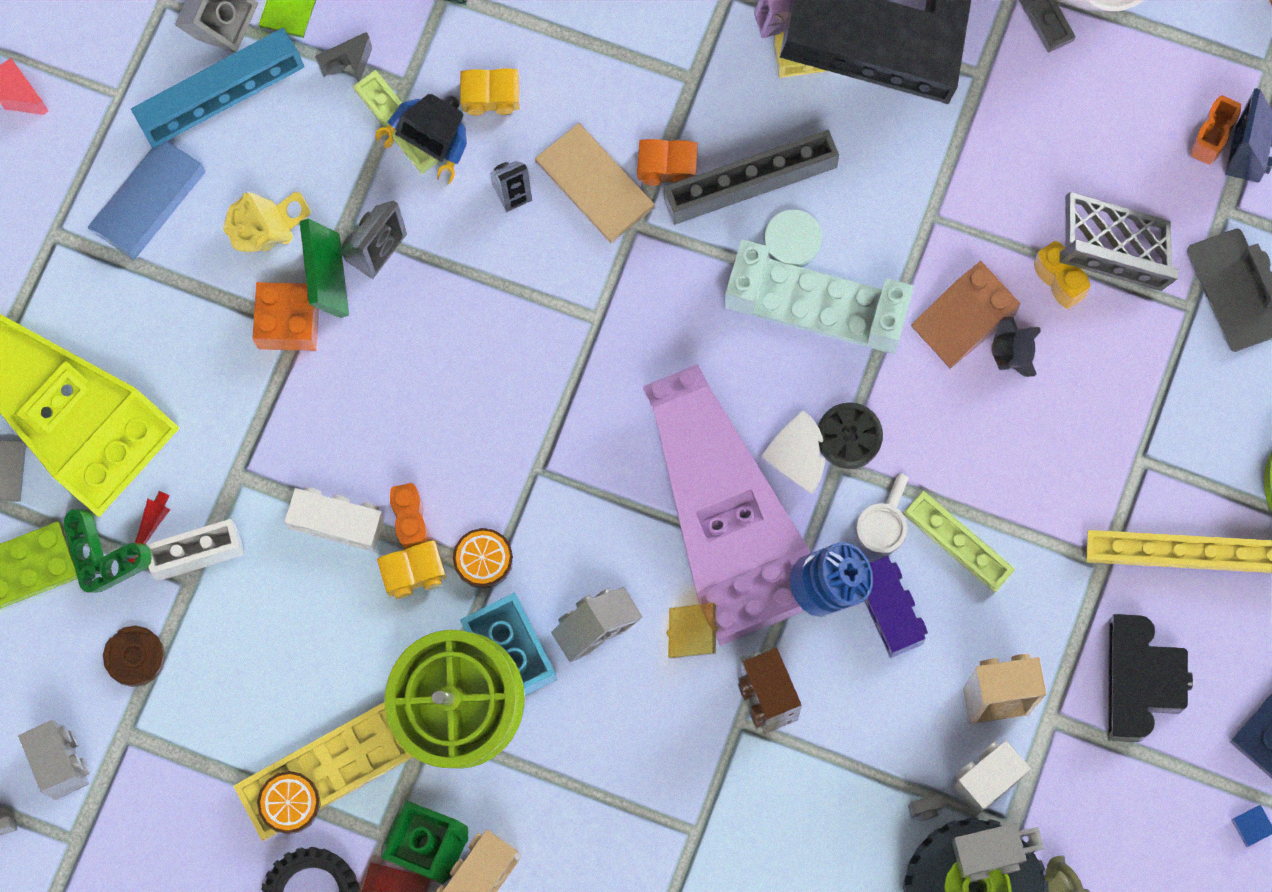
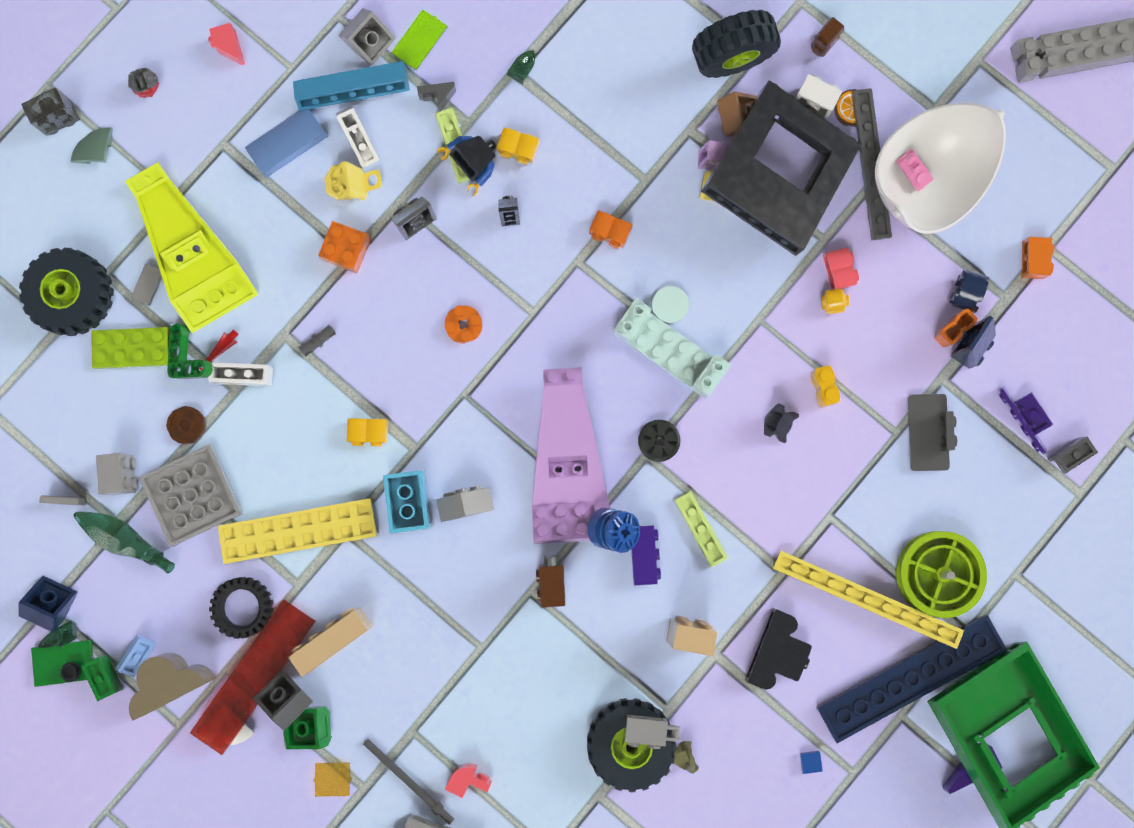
camera: 15 degrees right, 10 degrees up
light orange tile [257,771,321,835] -> none
white brick [284,487,385,552] -> none
green tile [300,218,349,318] -> none
green slope [380,800,468,884] -> none
lime wheel [385,630,525,769] -> none
orange brick [389,483,429,550] -> none
tile [453,528,513,588] -> none
tan tile [535,123,655,244] -> none
dark grey brick [663,129,839,225] -> none
clear yellow piece [666,603,719,658] -> none
white brick [761,411,825,494] -> none
white piece [856,473,909,556] -> none
flat silver plate [908,794,944,821] -> none
nougat slope [911,260,1021,369] -> none
white brick [953,740,1031,817] -> none
dark grey fence [1060,192,1178,291] -> none
none -> clear green animal [74,511,175,574]
none -> light grey plate [139,444,243,547]
none -> dark grey pin [298,325,336,357]
none -> white slope [335,106,379,168]
none -> orange plate [445,305,483,344]
none -> yellow head [821,289,849,314]
none -> coral brick [823,247,859,289]
none -> dark blue brick [948,270,989,313]

